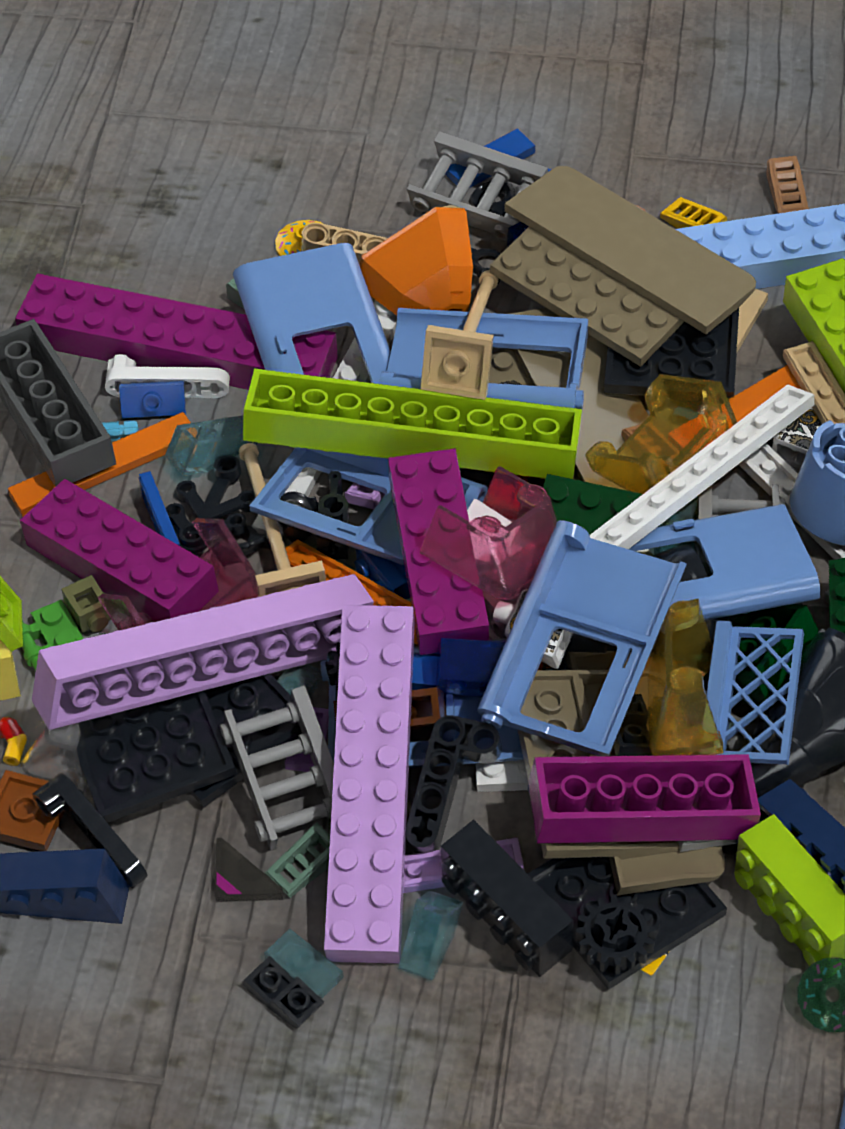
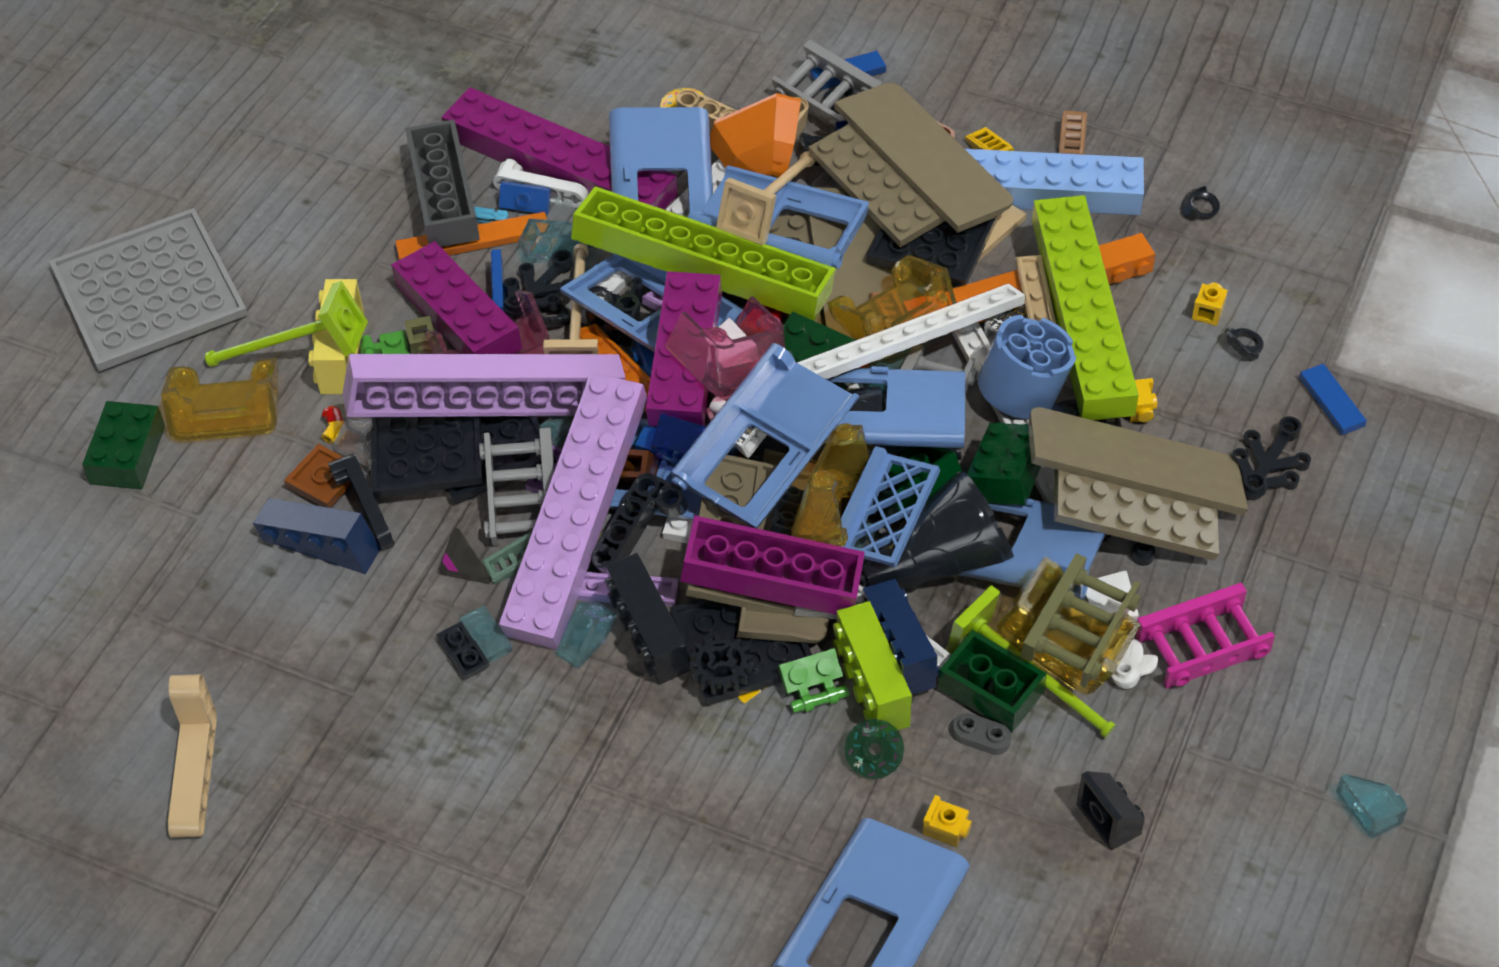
camera: 15 degrees right, 0 degrees up
none -> bright green plate [778,648,849,713]

